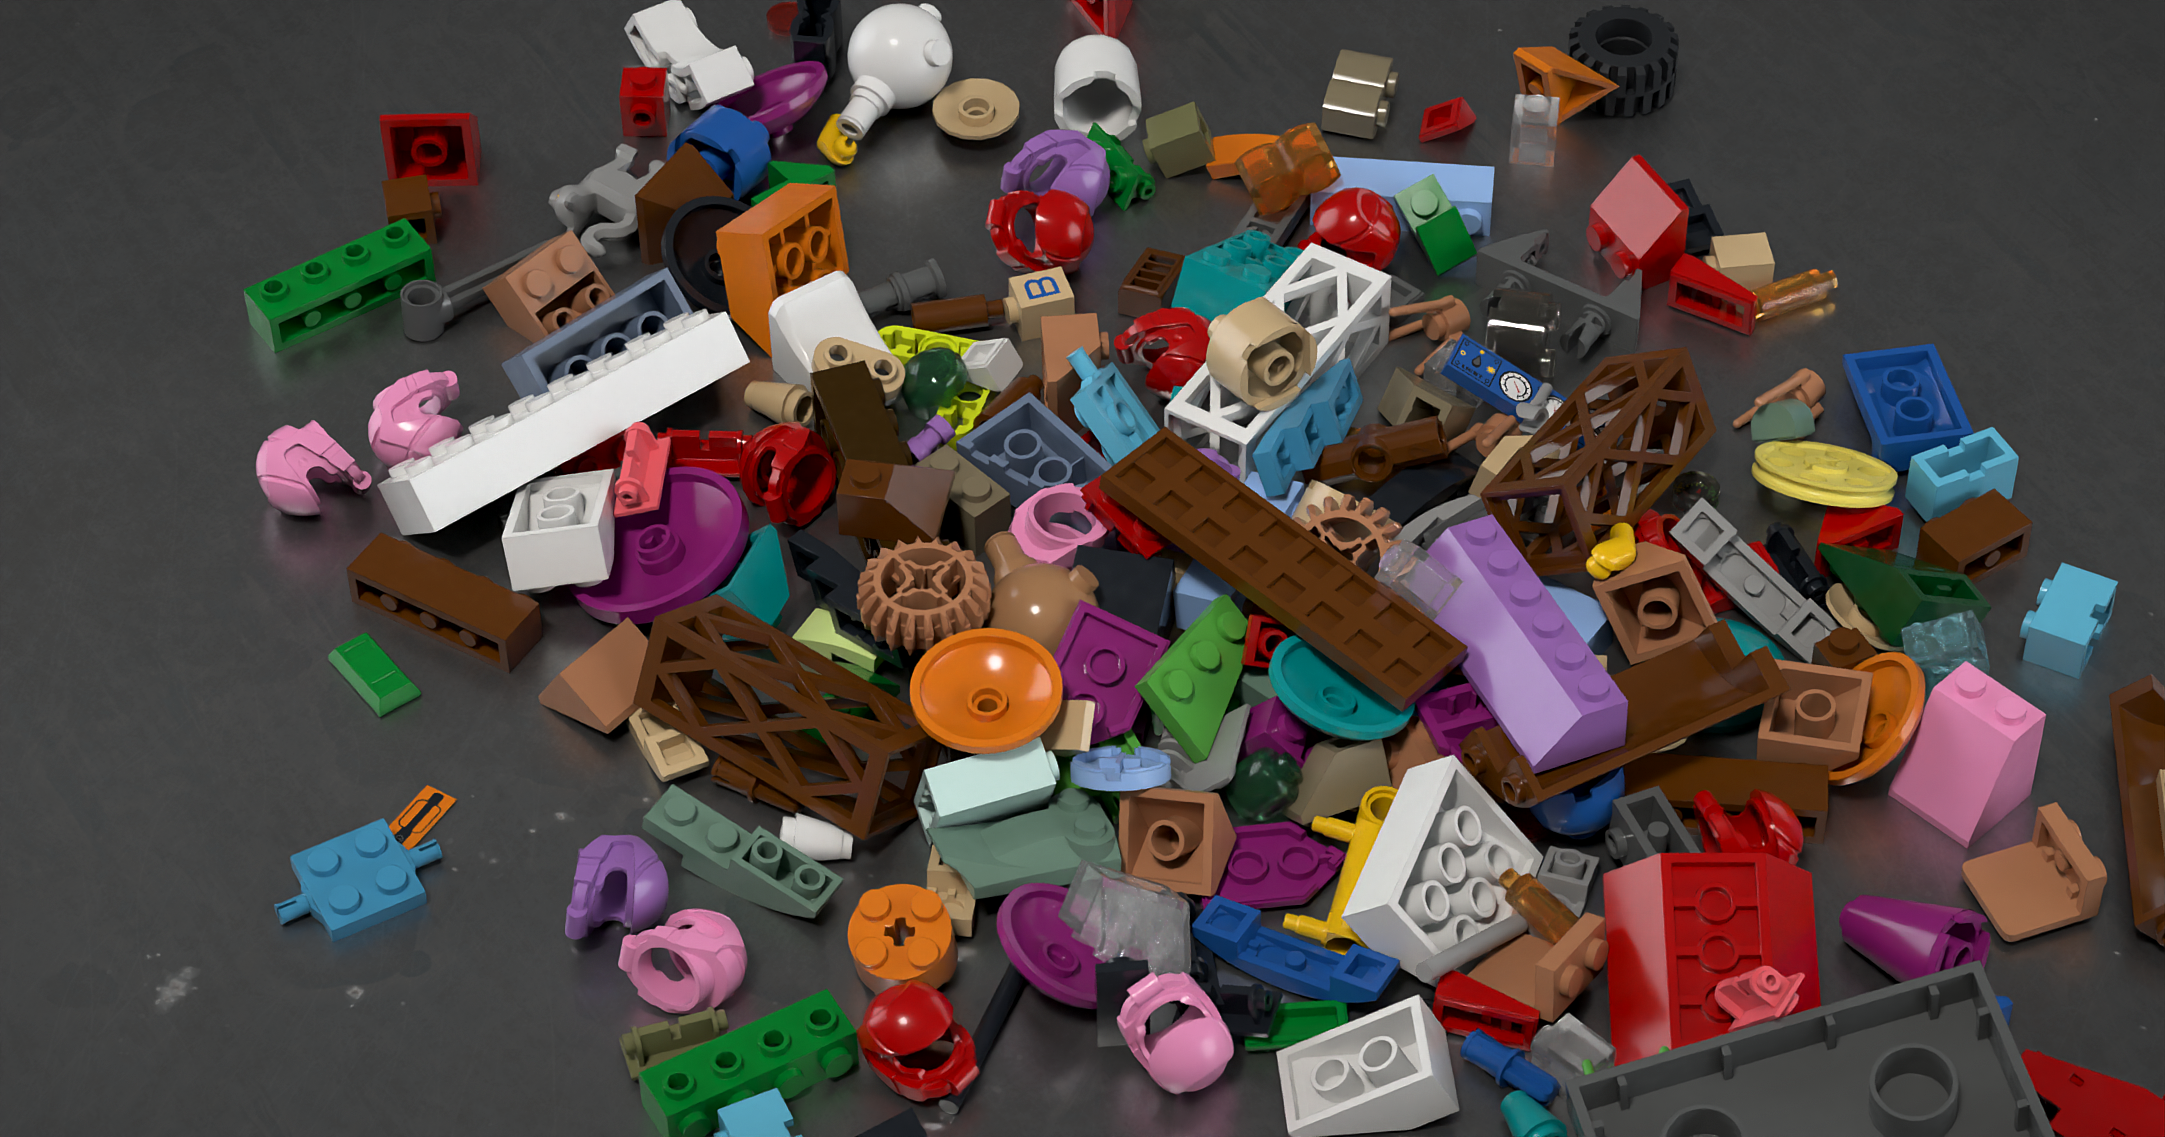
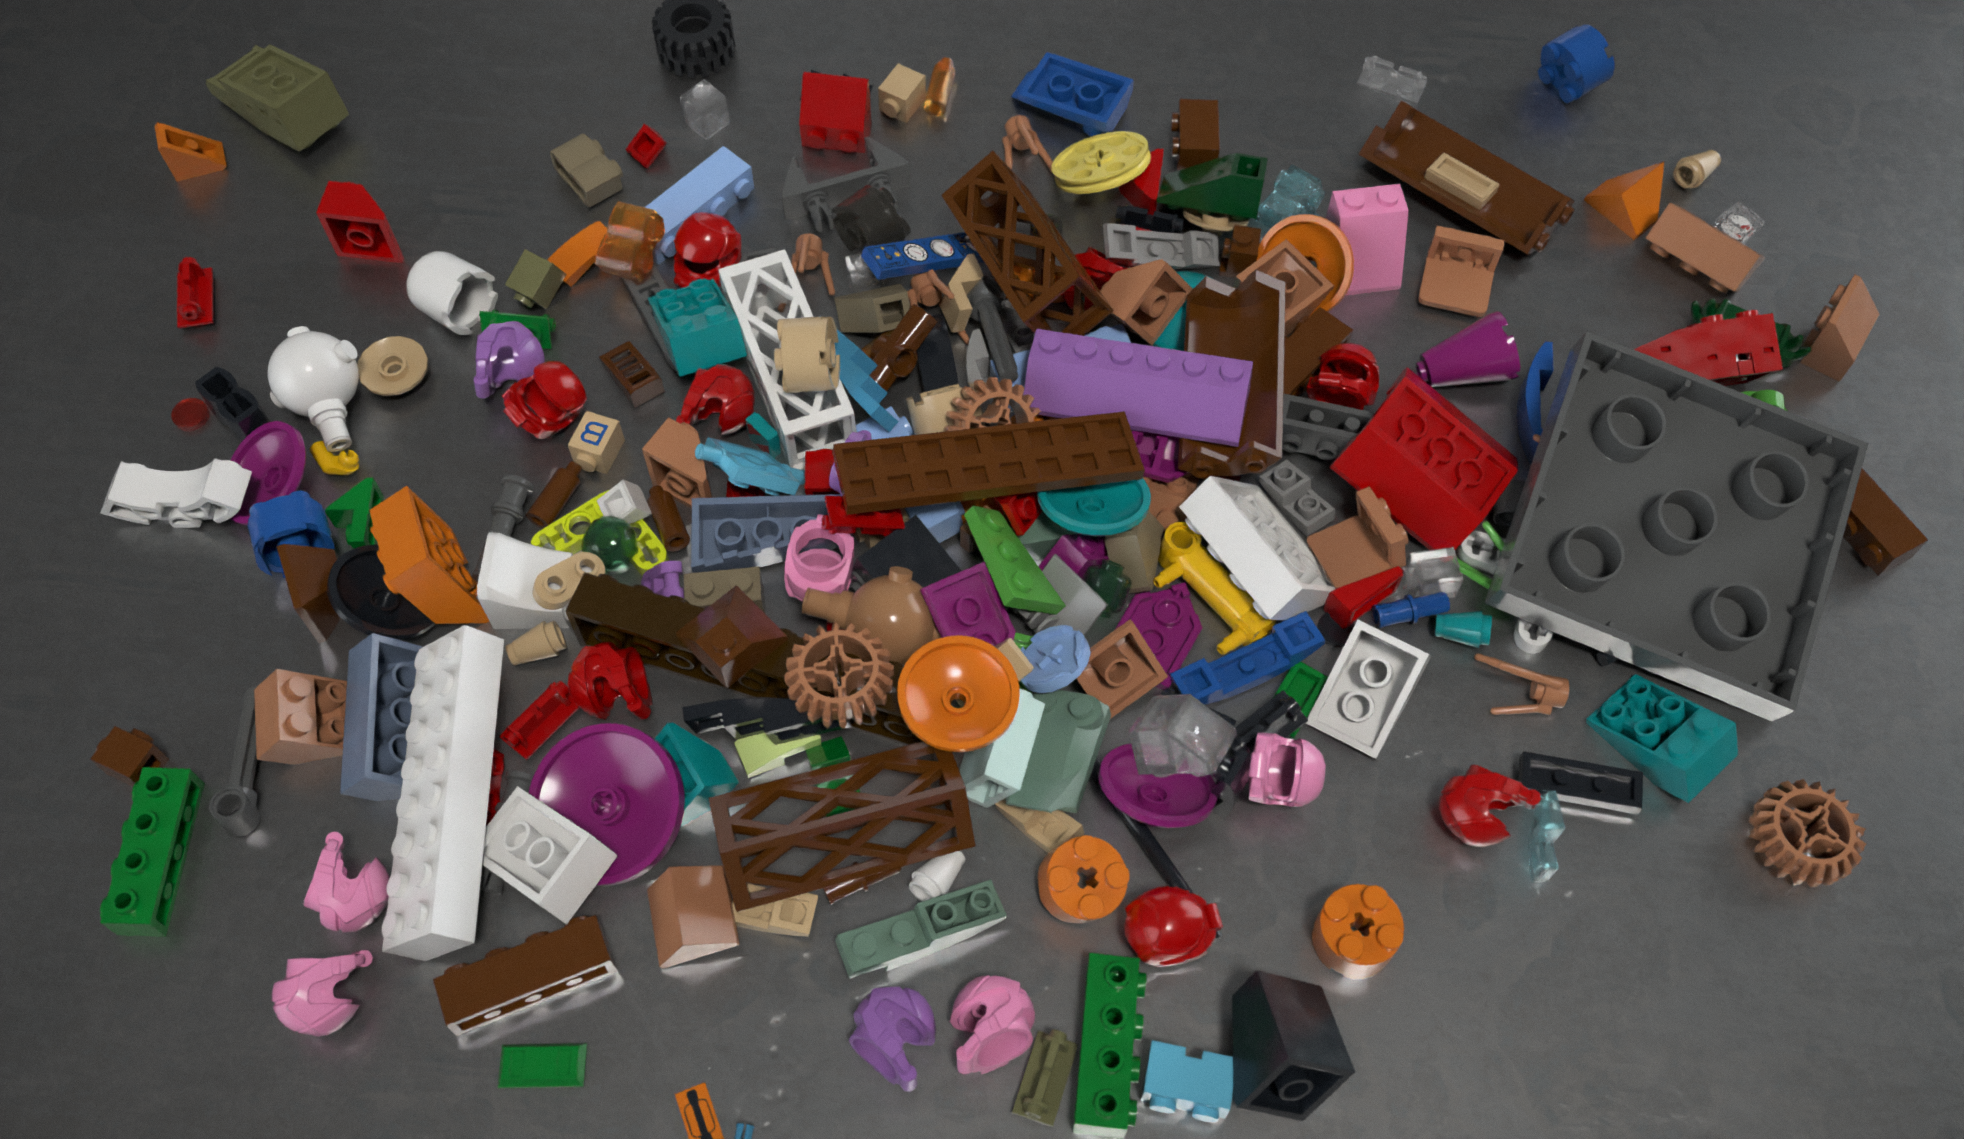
camera: 55 degrees left, 15 degrees up
red slope [379,113,482,187] -> none
light grey animal [549,143,665,258] -> none
coral hinge [613,422,671,518] -> none
red brick [619,67,671,137] -> none
clear brick [1374,539,1463,621] -> none
green slope [1393,174,1477,277] -> none
light grey bar [1416,913,1528,983] -> none
clear orange cylinder [1498,868,1580,945] -> none
orange slope [1513,46,1620,128] -> none
light grey hand [1516,383,1553,434] -> none
yellow arm [1586,523,1636,580] -> none
red slope [1667,253,1758,336] -> none
coral hinge [1715,966,1805,1033] -> none
sand green brick [1751,398,1815,443] -> none
medium azure brick [1905,427,2019,522] -> none
medium azure brick [2019,562,2118,679] -> none

